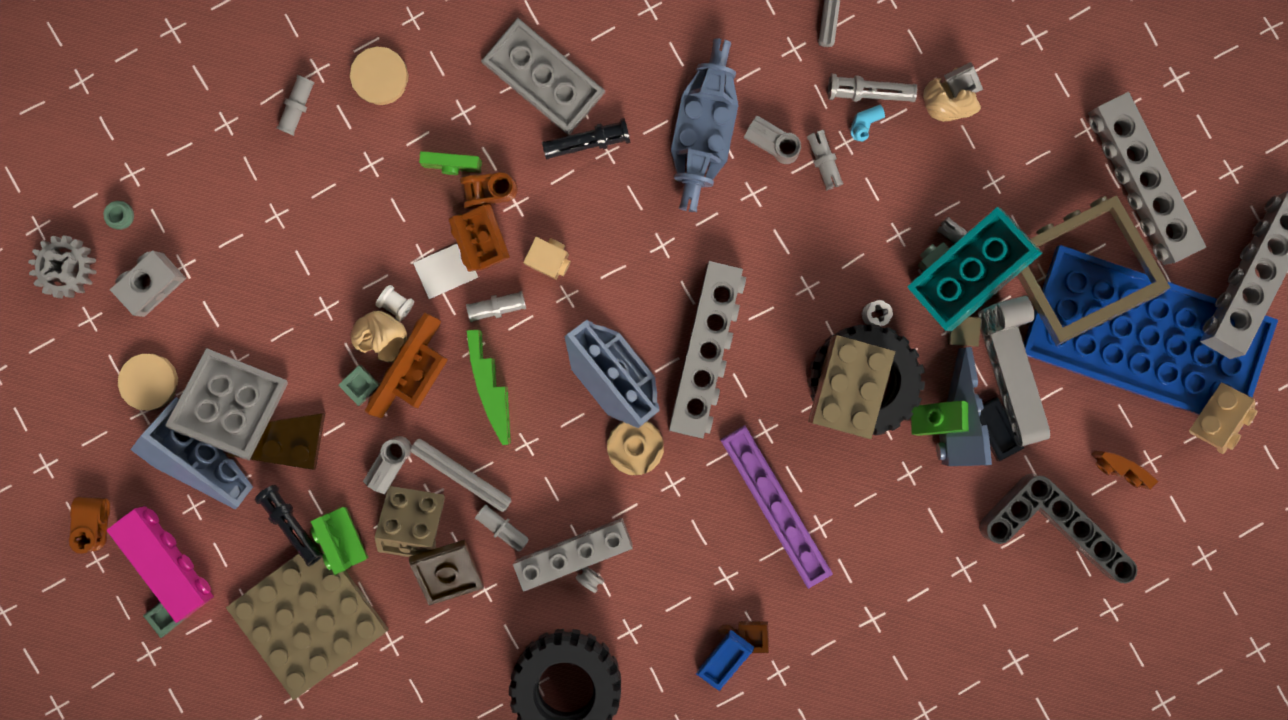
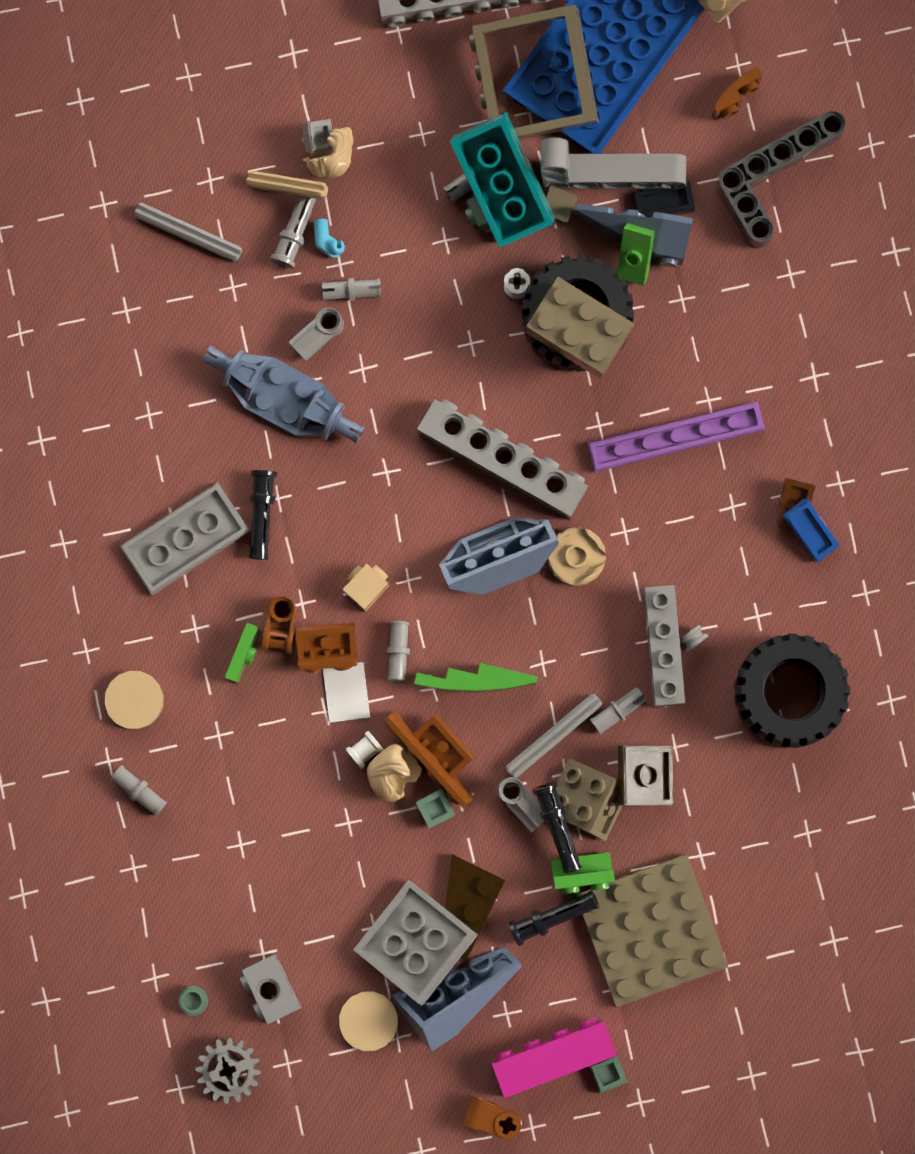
camera: 65 degrees left, 5 degrees down
none -> tan axle [246,171,328,200]
none -> black pin [532,781,582,873]

